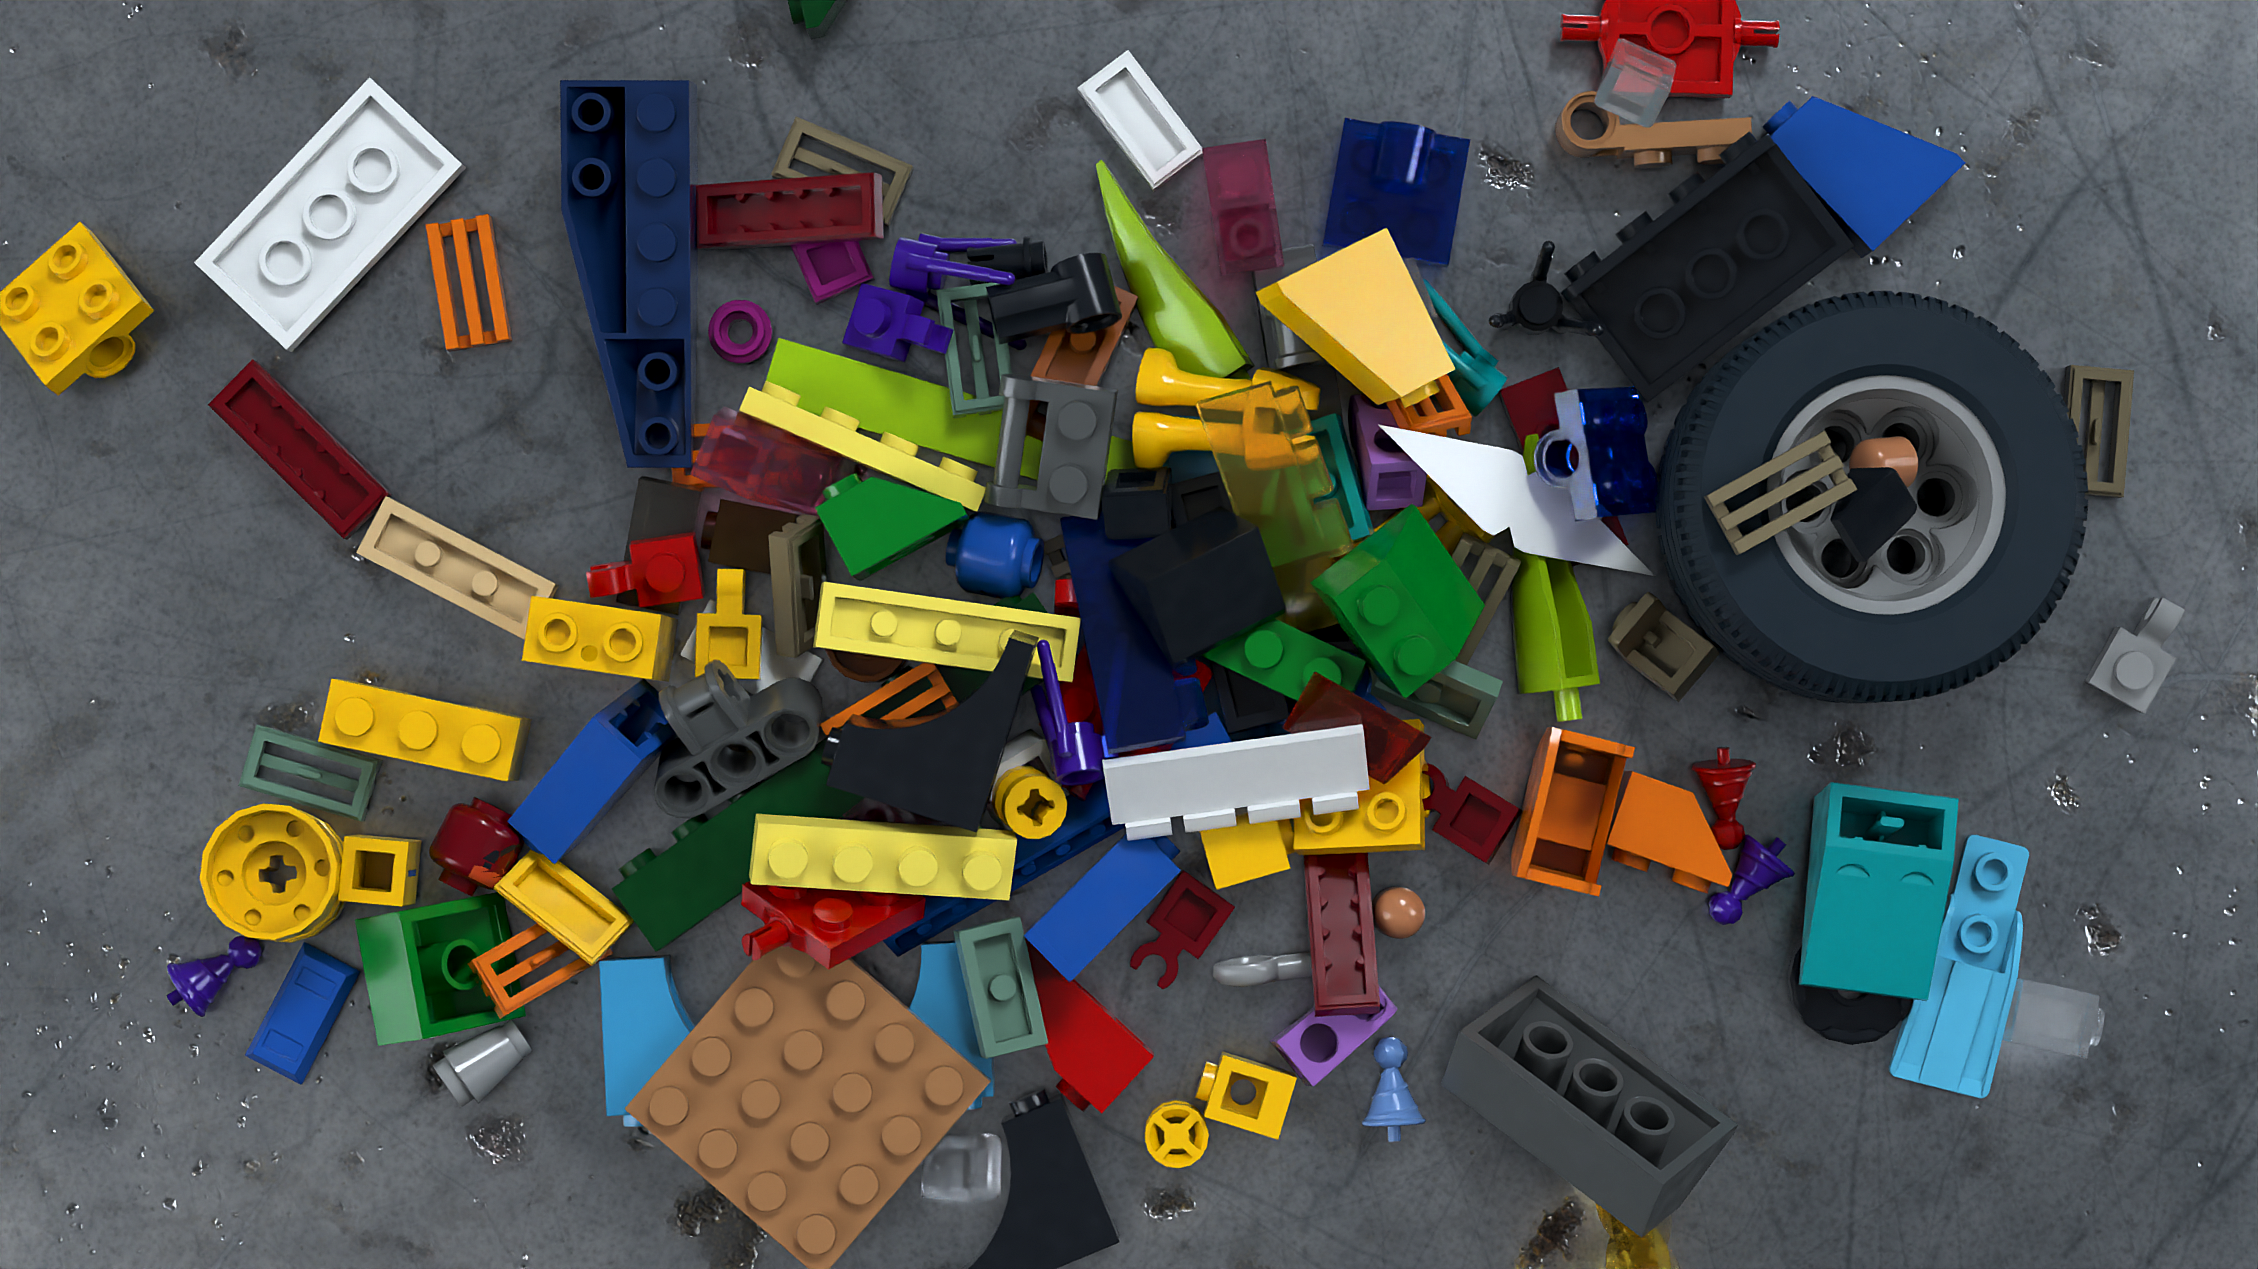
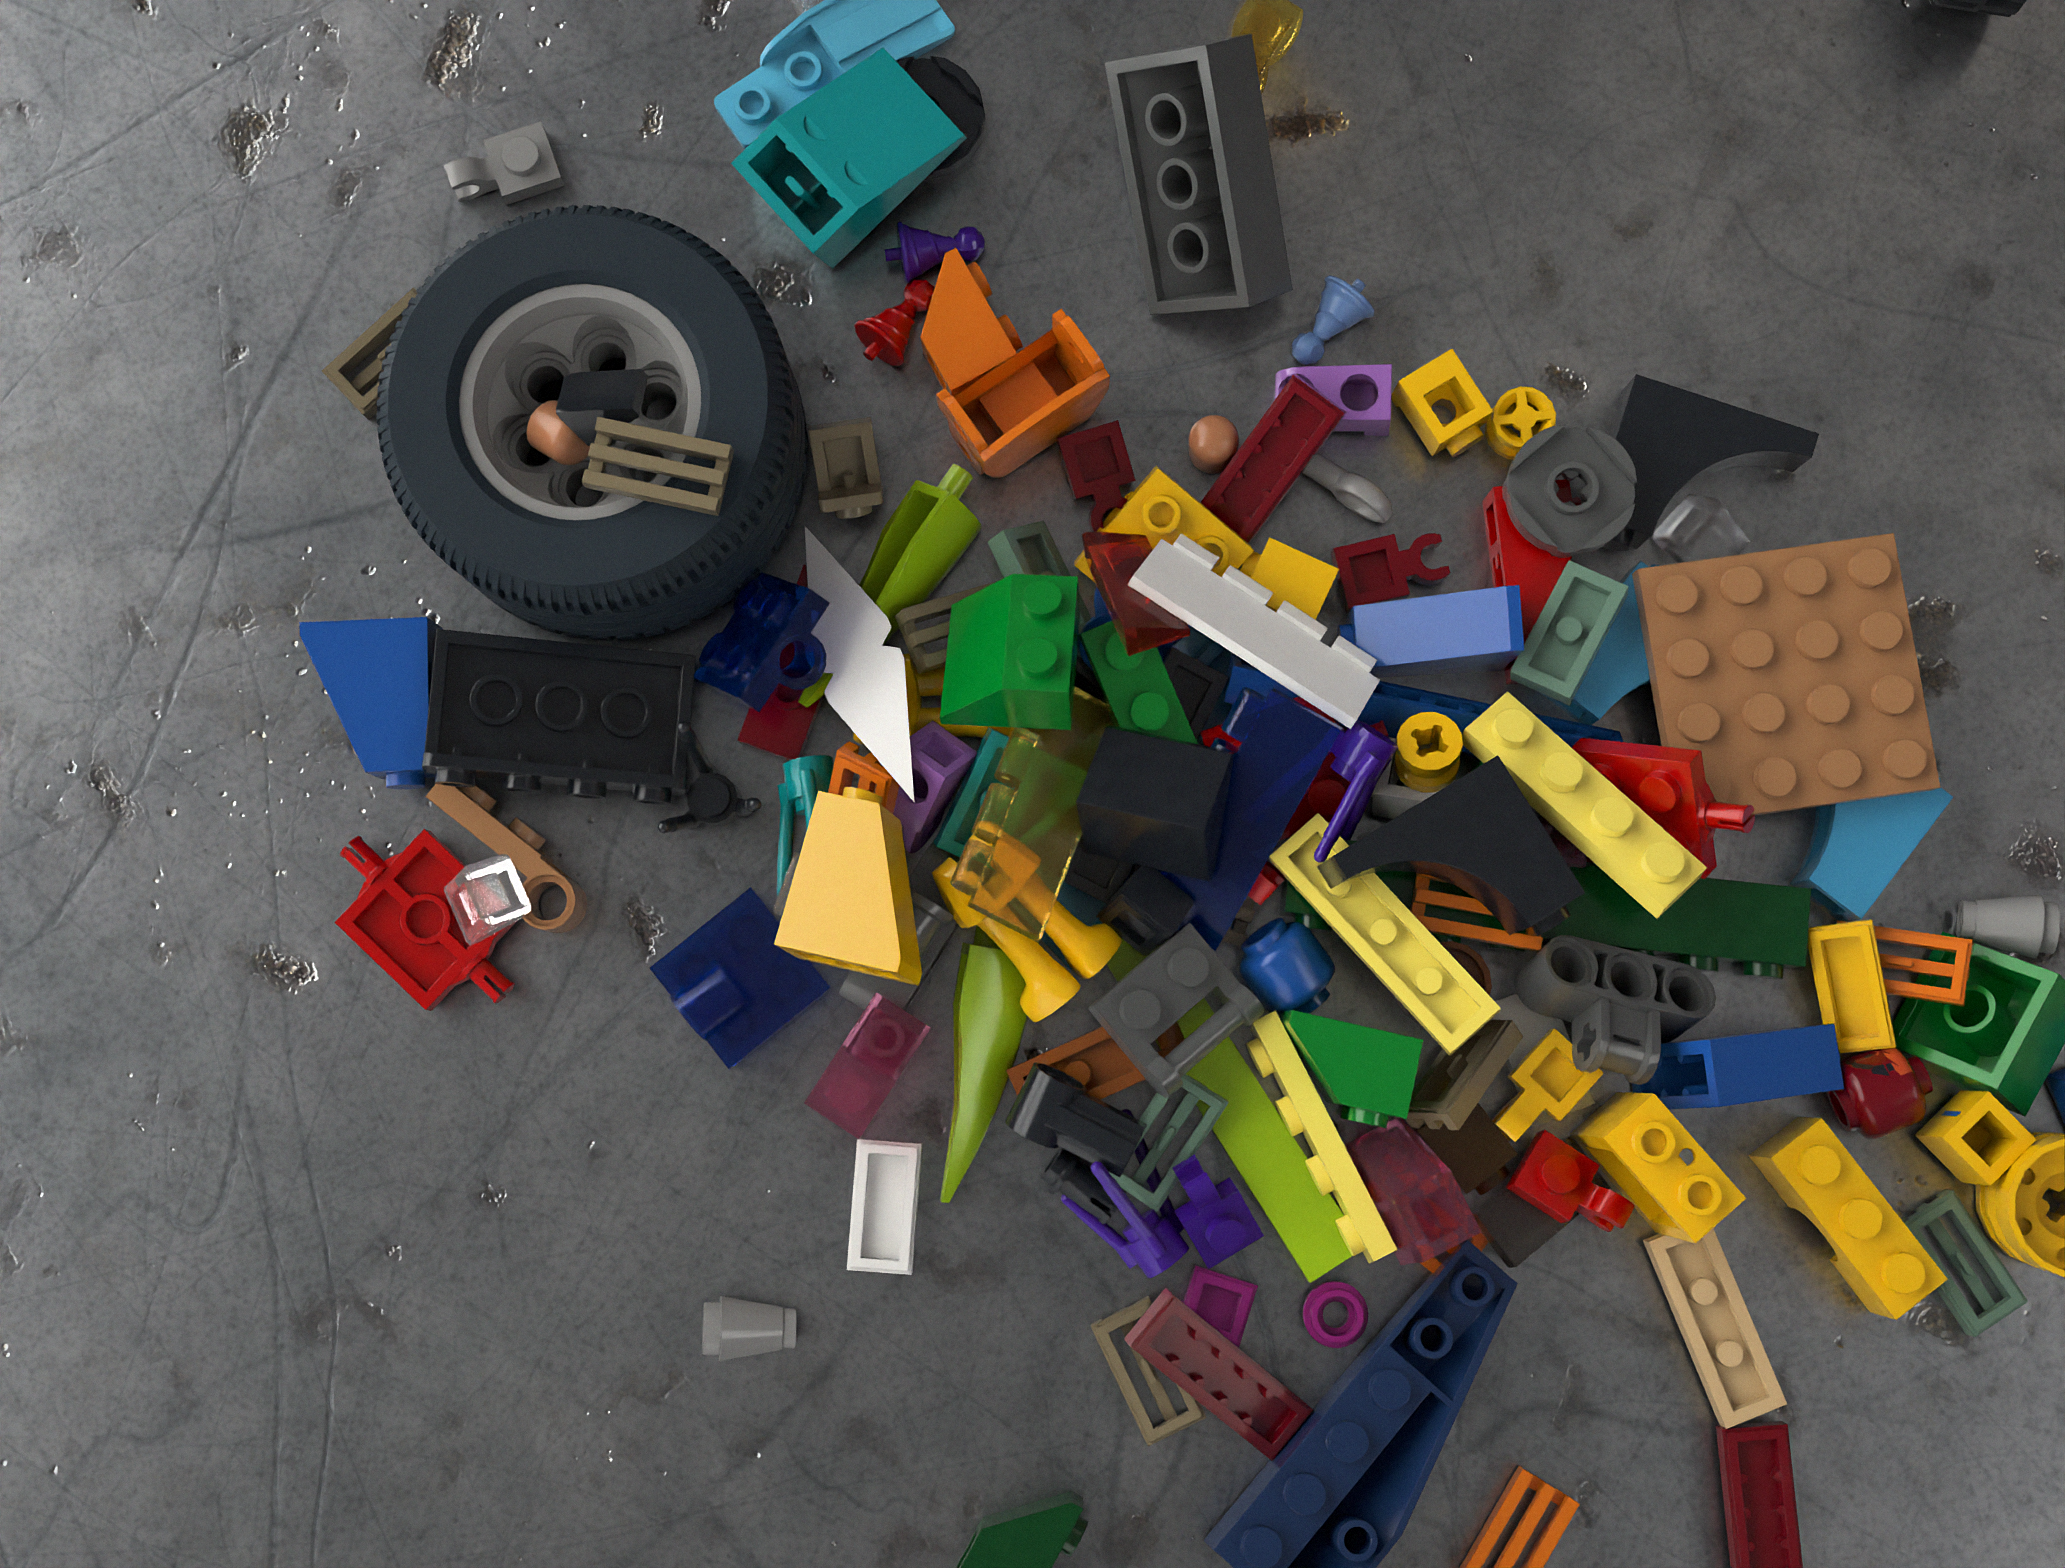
camera: 135 degrees left, 5 degrees down
none -> dark grey plate [1502,425,1637,558]

